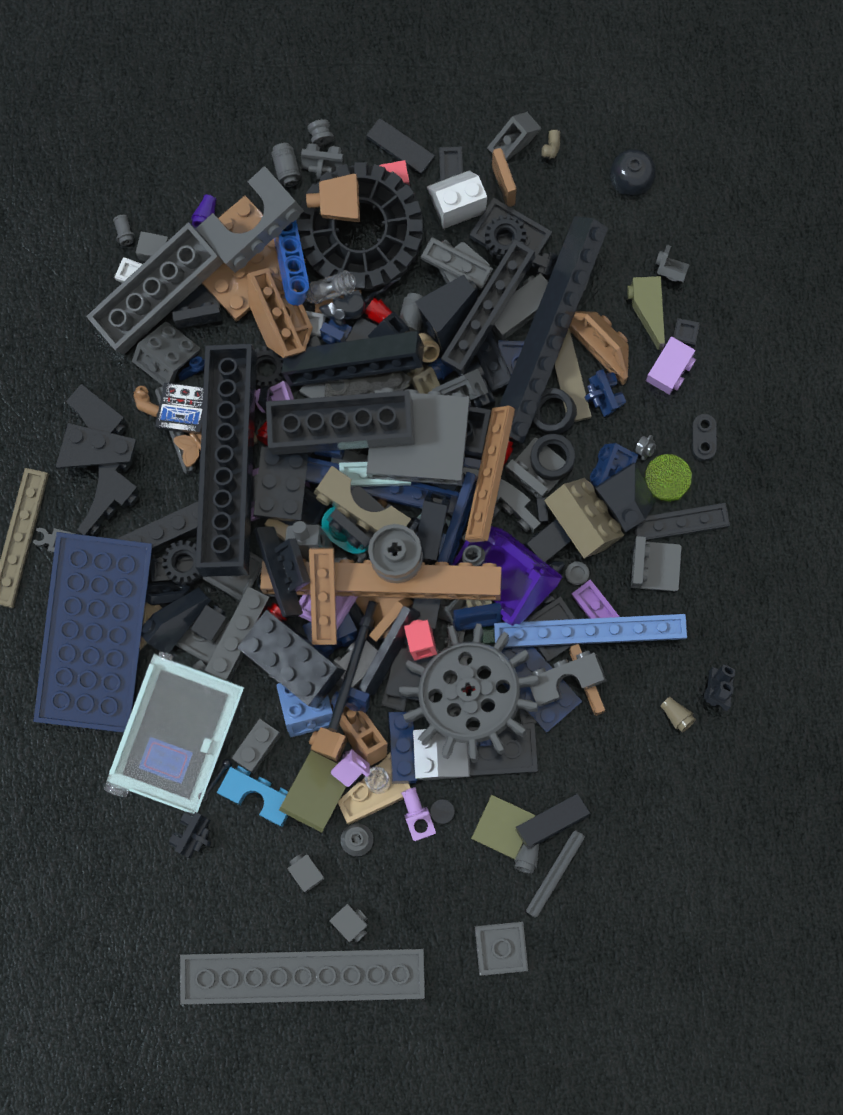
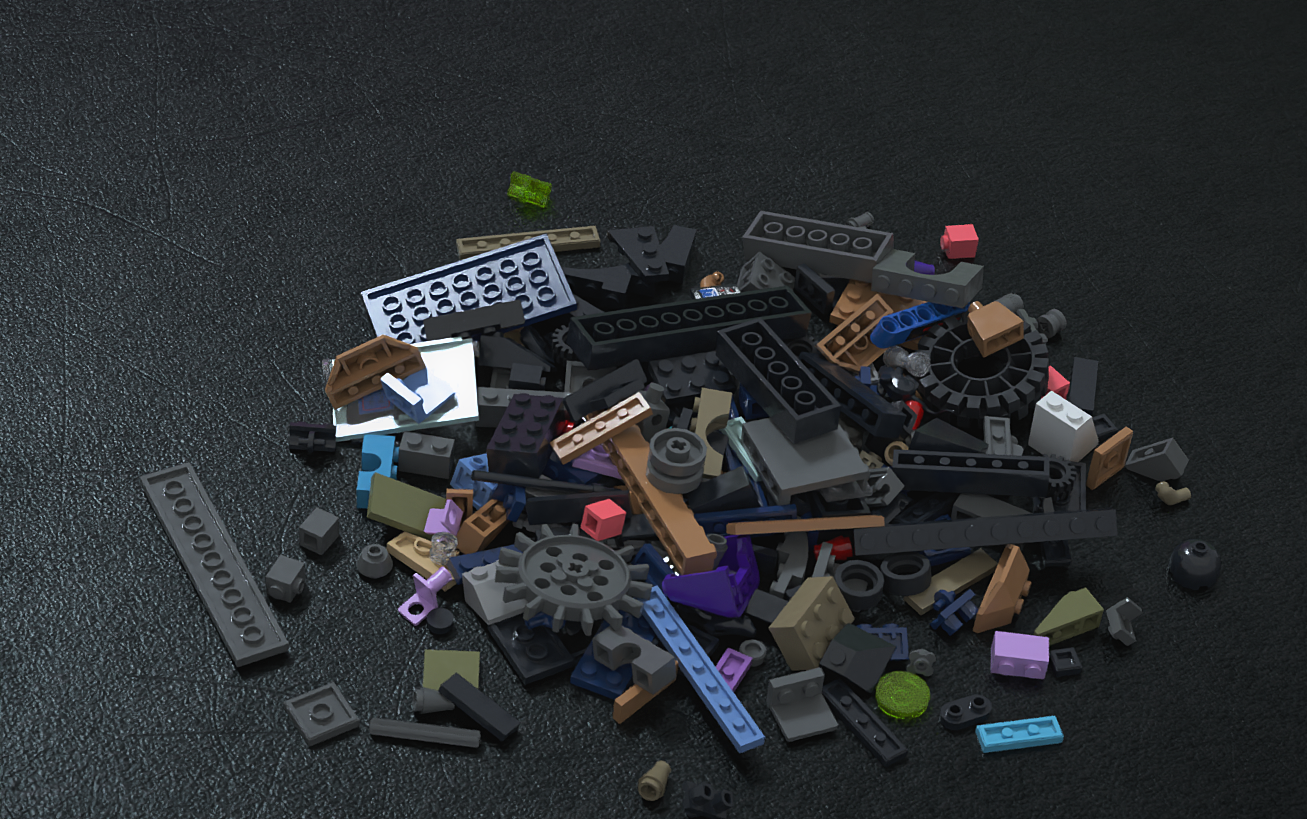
camera: 55 degrees right, 35 degrees down
none -> medium nougat wedge [325,335,427,410]
none -> bracket [380,367,456,424]
none -> black bracket [423,300,525,342]
none -> coral brick [940,224,979,259]
none -> medium azure tile [976,716,1064,753]

